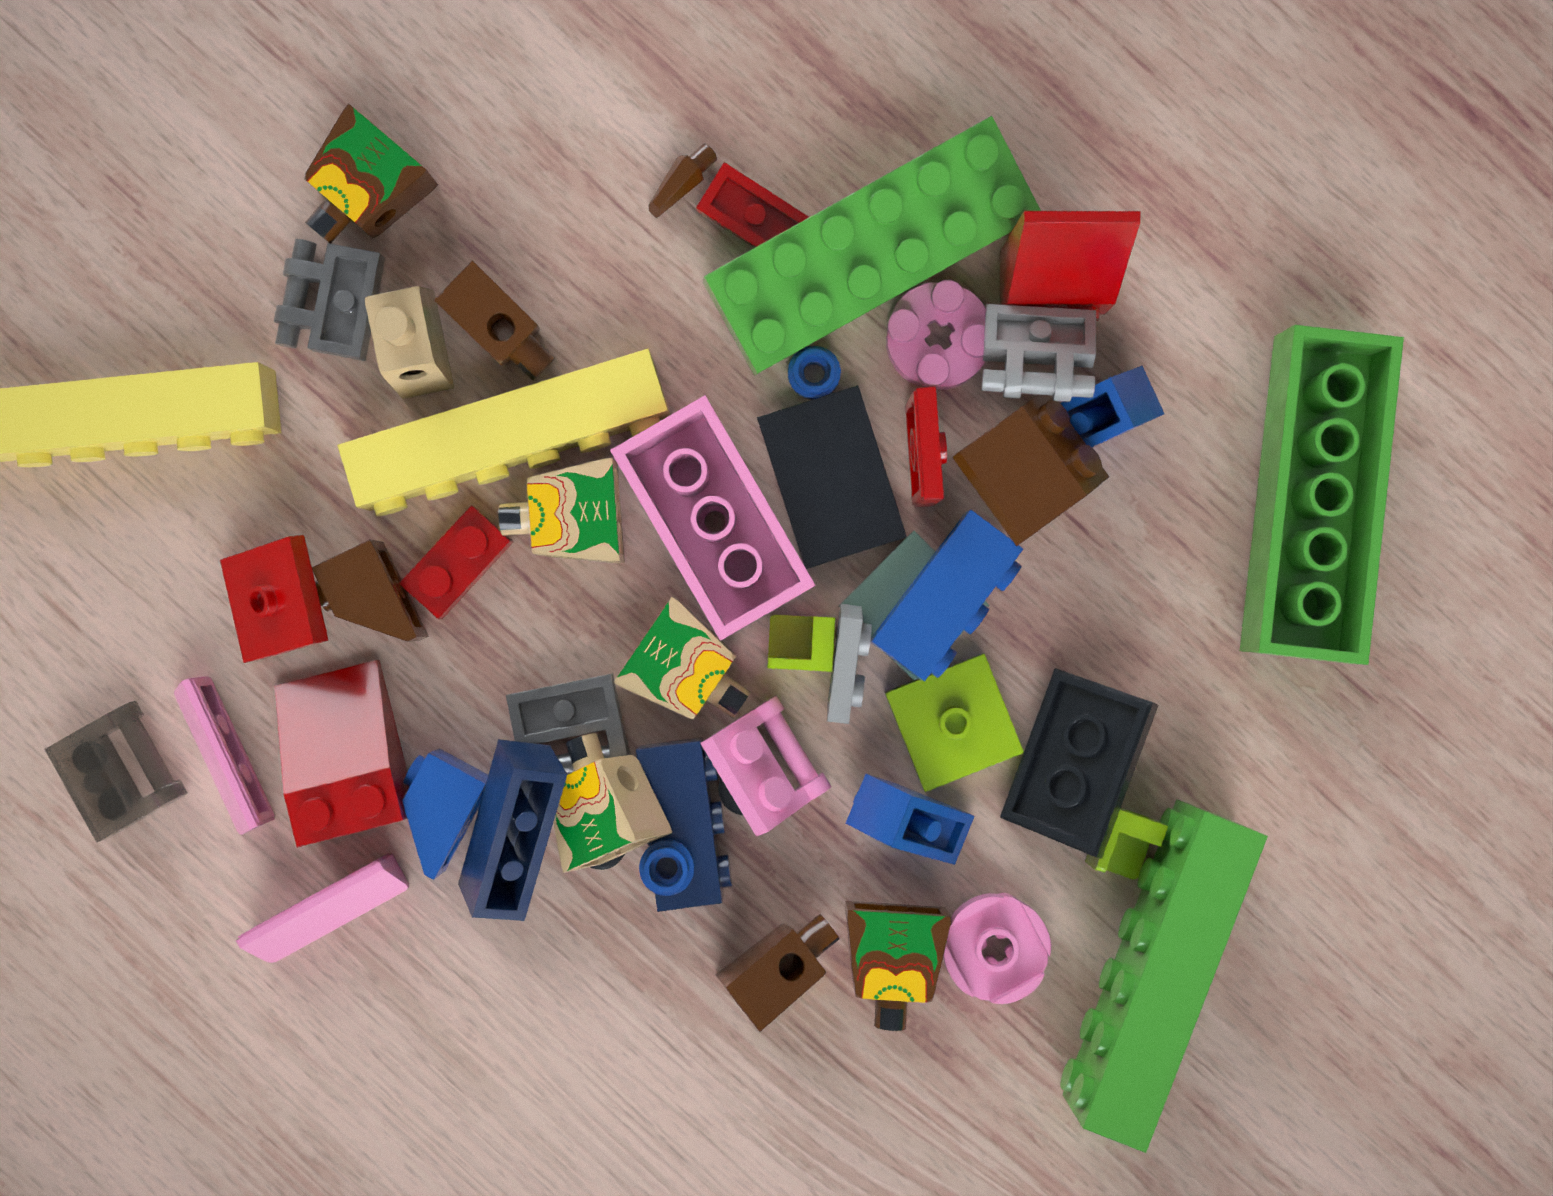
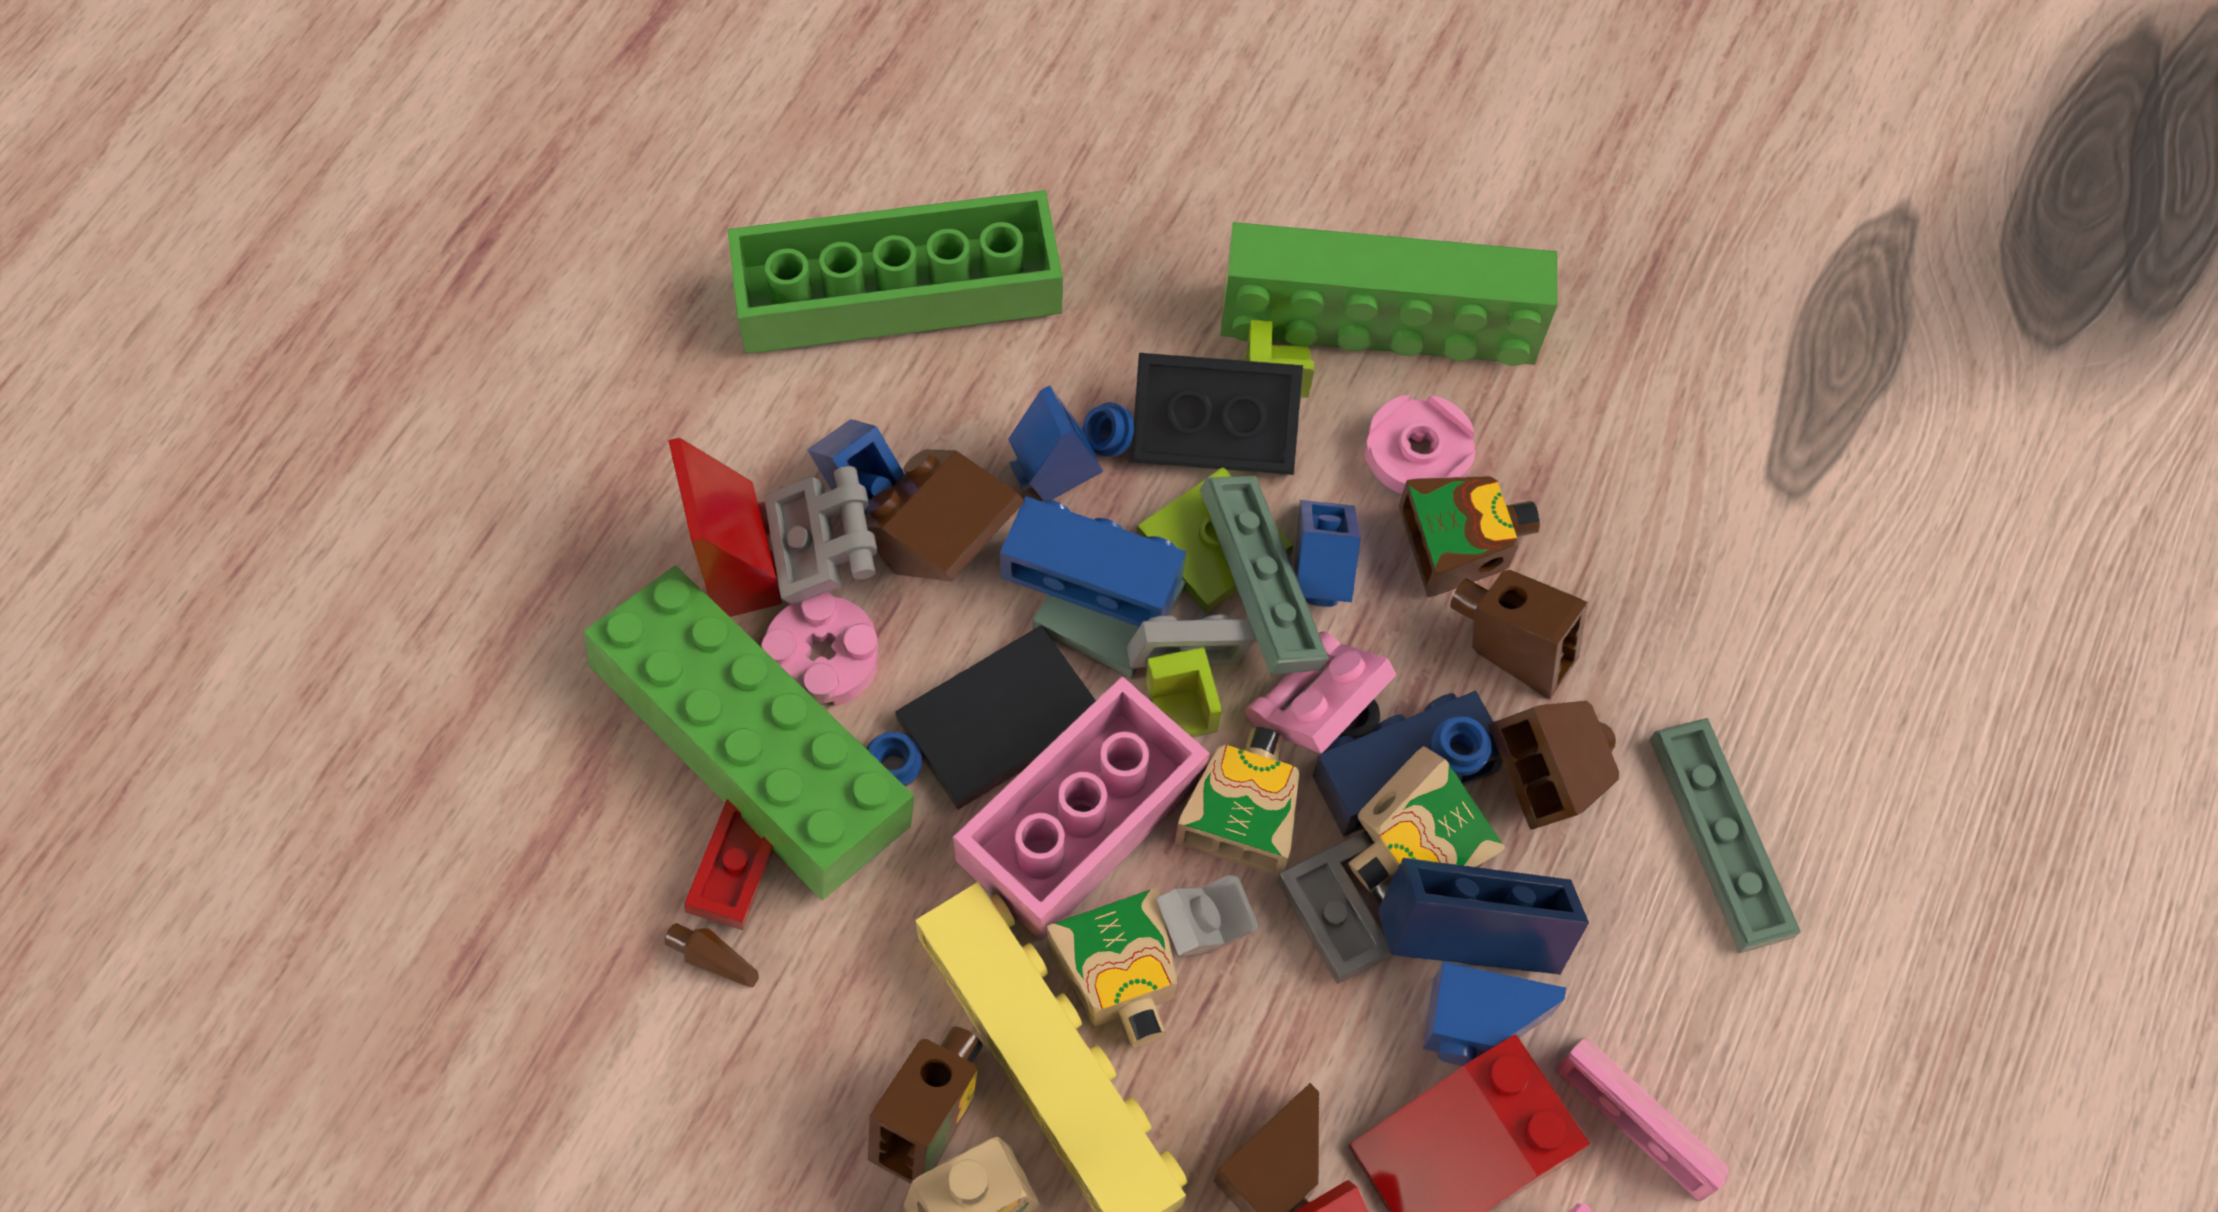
camera: 110 degrees left, 25 degrees down
red plate [399,505,513,619] -> none
red plate [905,387,947,508] -> none
none -> blue slope [1008,385,1103,500]
none -> blue plate [1082,402,1134,457]
none -> light grey bracket [1156,875,1258,956]
none -> sand green tile [1200,476,1329,675]
none -> reddish brown torso [1488,700,1619,830]
none -> sand green tile [1650,718,1801,953]

